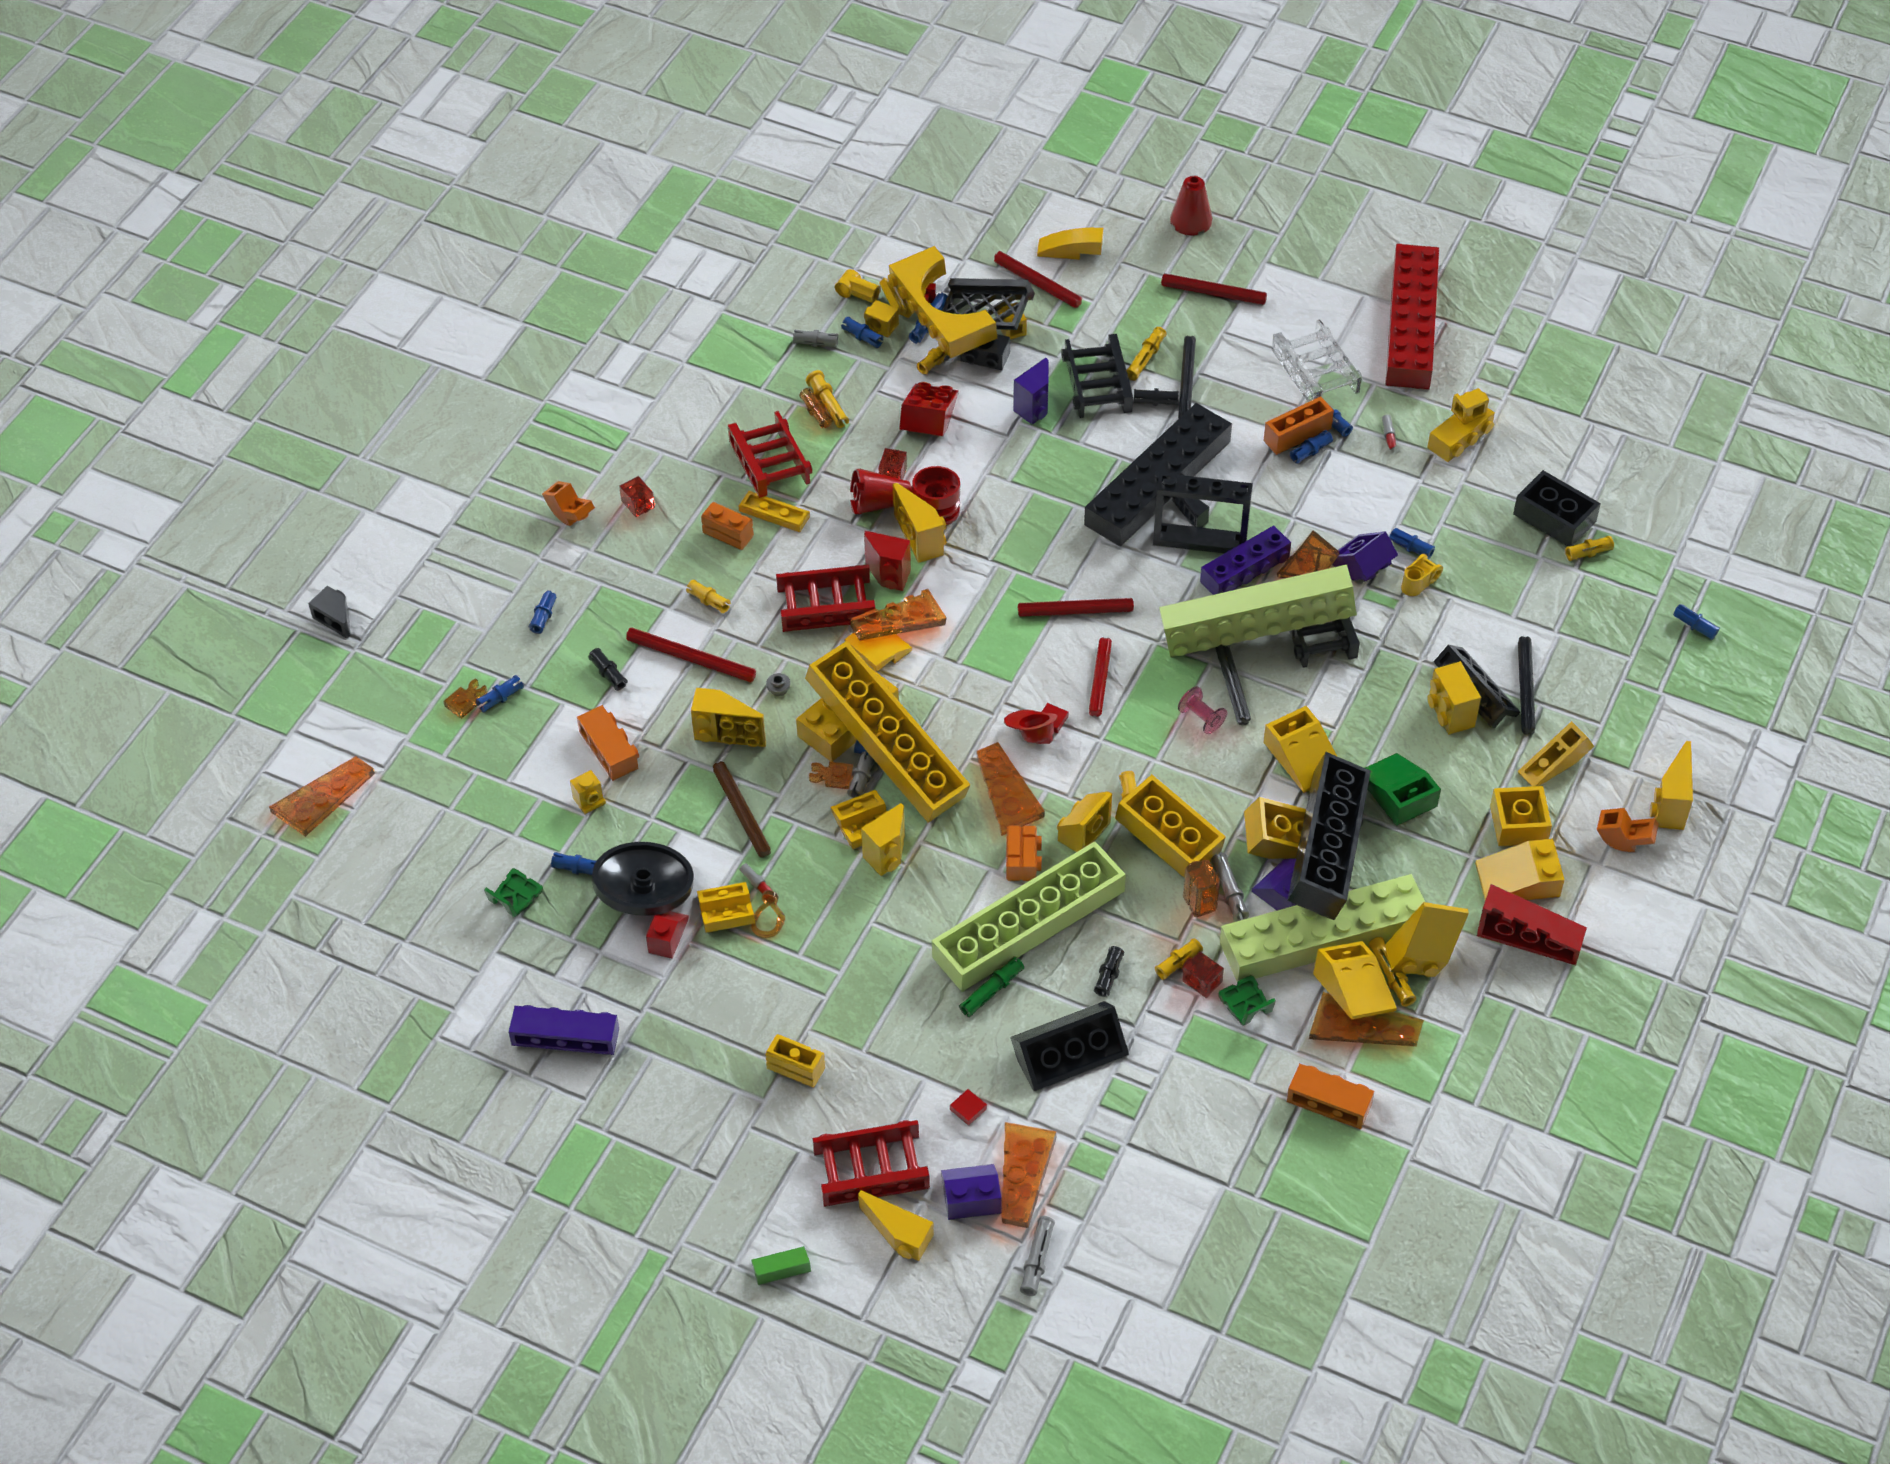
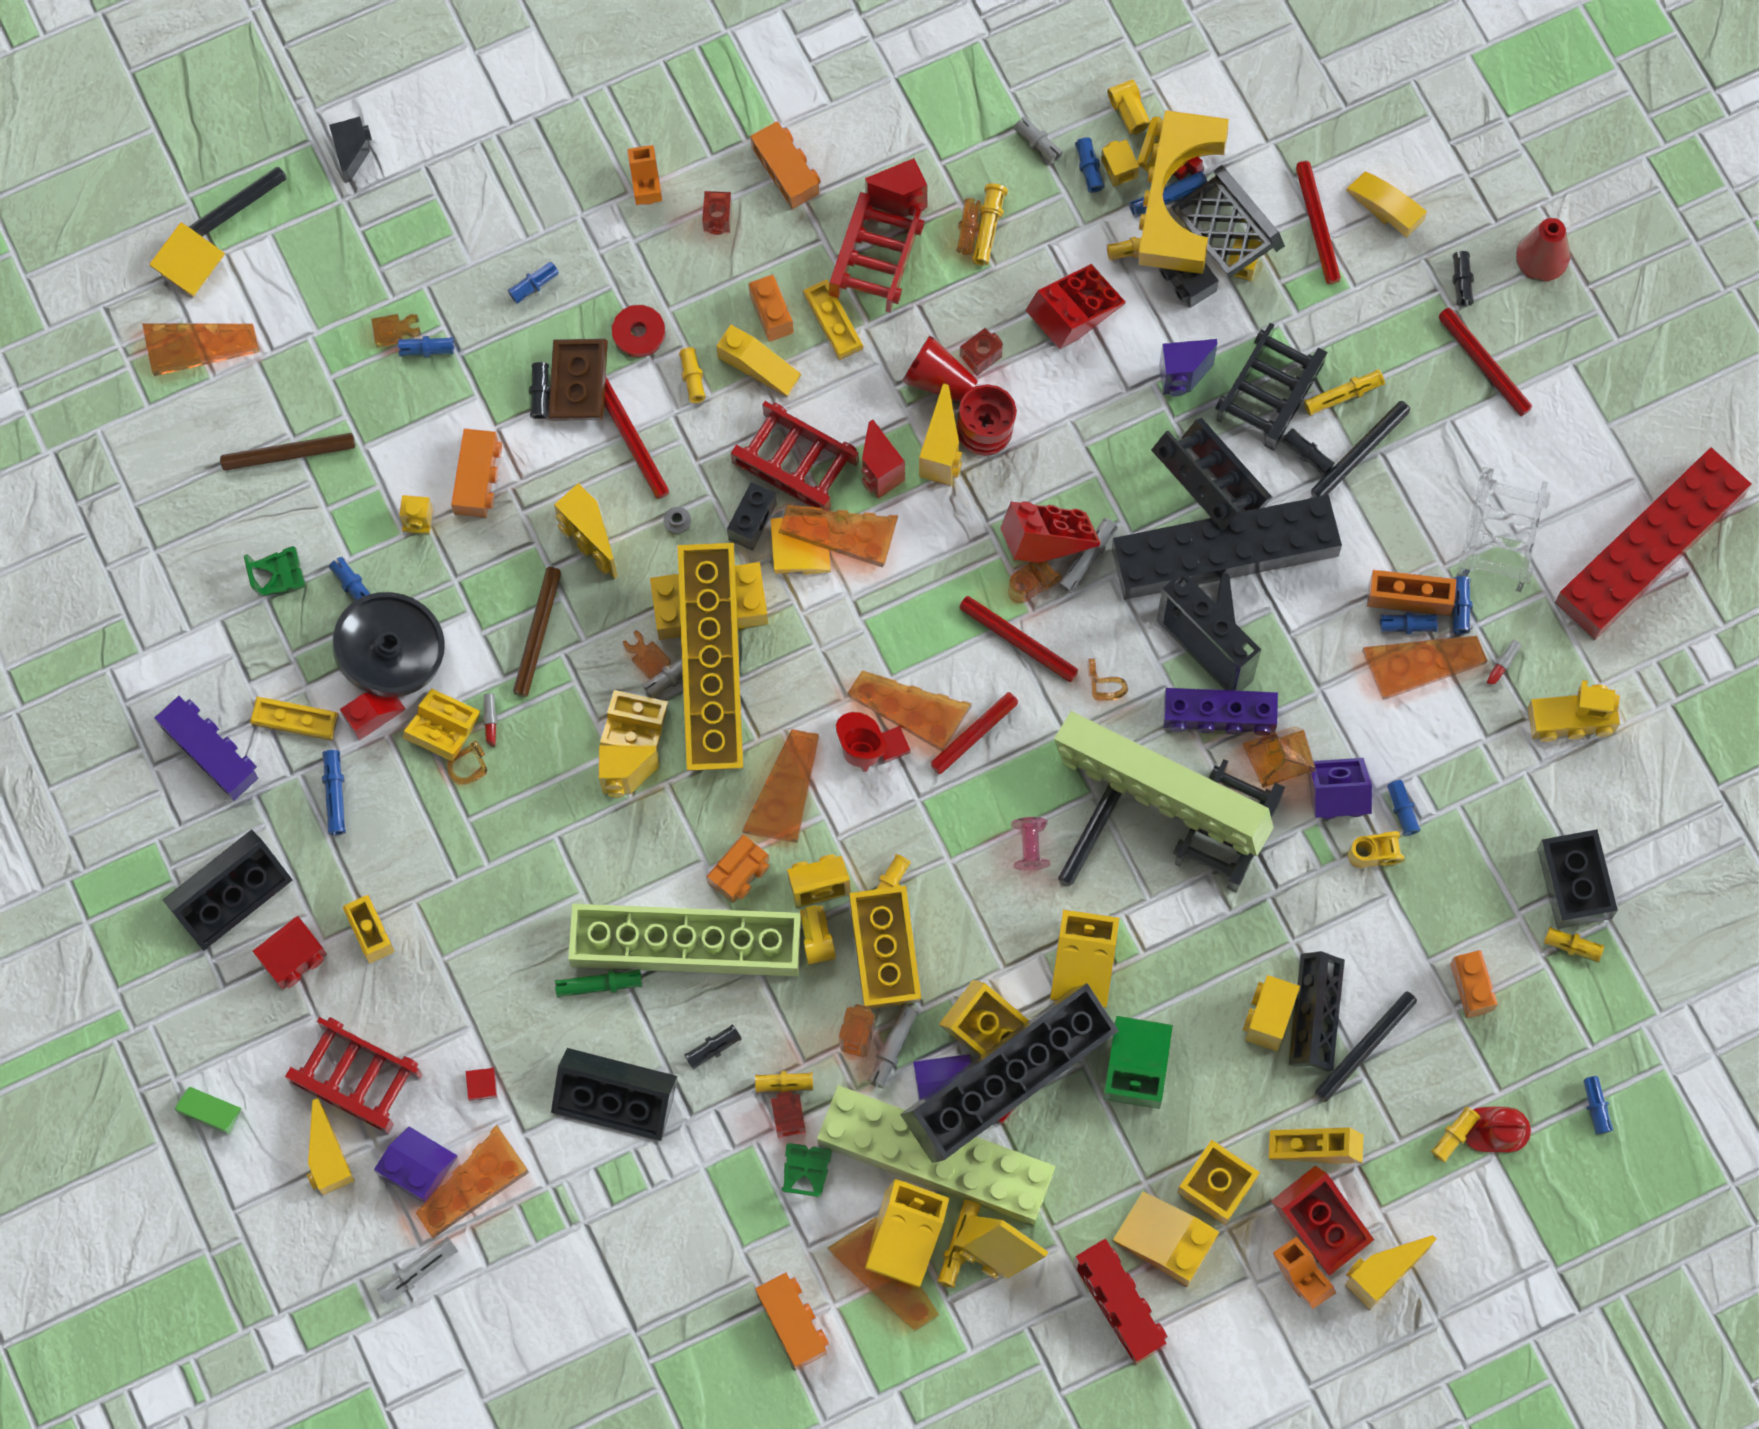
camera: 40 degrees right, 20 degrees up
none -> yellow tile [149,222,225,298]
none -> black slope [162,829,293,951]
none -> black axle [189,167,287,237]
none -> reddish brown axle [220,433,355,471]
none -> yellow tile [250,696,339,741]
none -> red slope [252,915,327,990]
none -> blue pin [322,750,346,836]
none -> reddish brown tile [548,339,608,421]
none -> red tile [612,305,666,358]
none -> yellow slope [716,324,801,397]
none -> black brick [727,482,777,551]
none -> orange brick [750,121,821,210]
none -> yellow piece [799,905,836,965]
none -> clear orange wing [847,670,972,752]
none -> red slope [865,158,928,217]
none -> red slope [1000,501,1101,563]
none -> clear orange piece [1008,561,1062,603]
none -> light grey pin [1057,518,1118,594]
none -> clear orange piece [1088,658,1128,700]
none -> black fence [1151,418,1273,530]
none -> red slope [1270,1166,1374,1276]
none -> clear orange wing [1362,636,1488,700]
none -> yellow pin [1430,1106,1481,1163]
none -> orange brick [1450,950,1498,1018]
none -> black pin [1452,251,1474,307]
none -> red piece [1465,1107,1531,1152]

